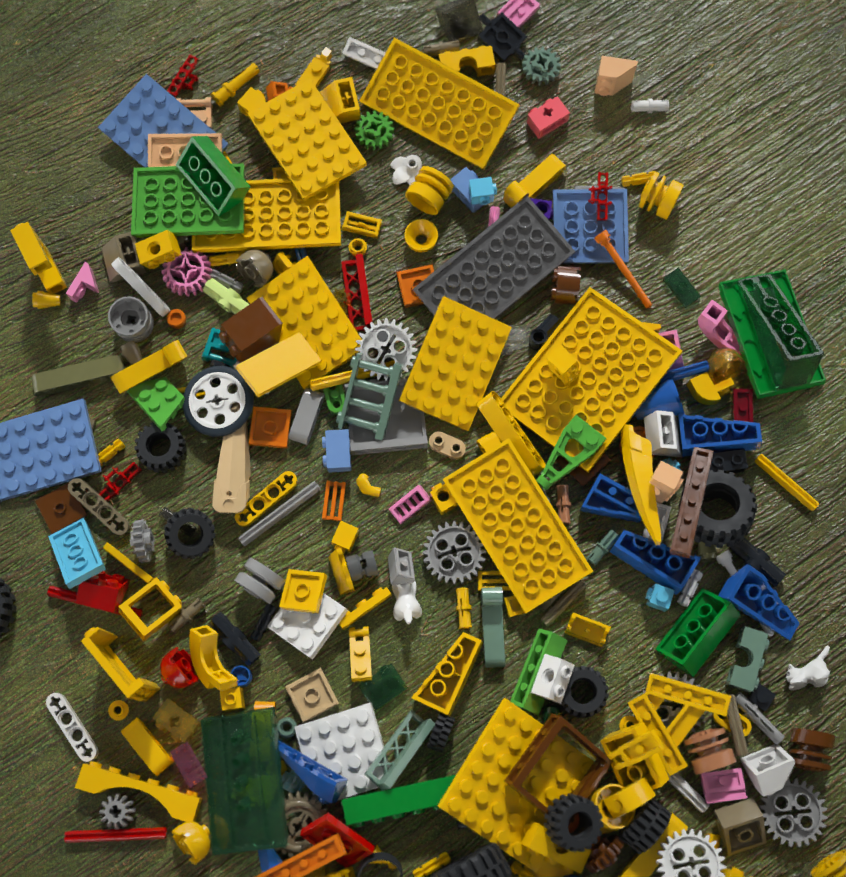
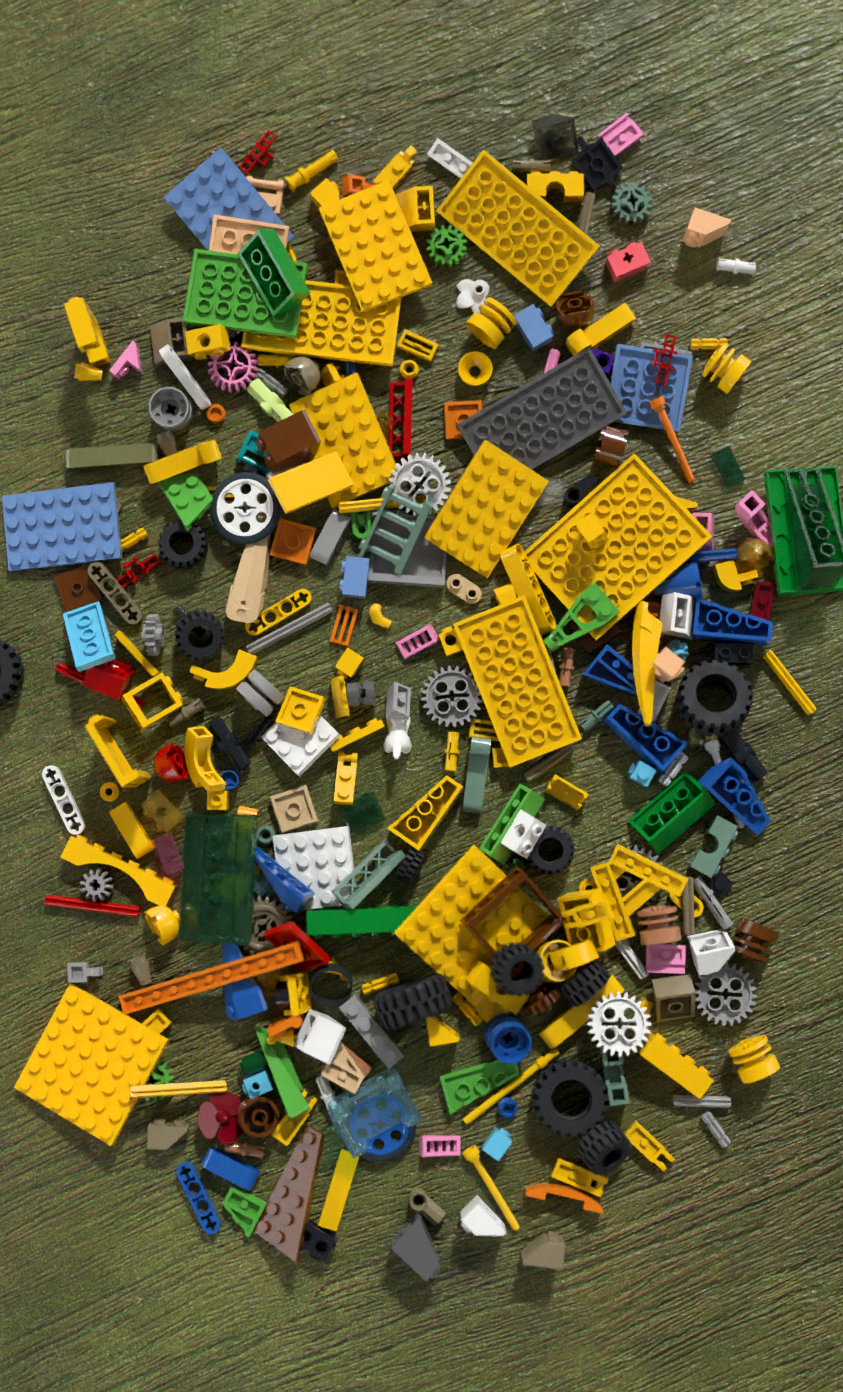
camera: 10 degrees right, 10 degrees up
medium azure brick [469,177,497,205] -> none
reddish brown tile [669,447,713,559] -> none
white animal [786,646,830,690] -> none
none -> yellow arch [190,650,259,690]
none -> reddish brown cylinder [556,291,594,328]

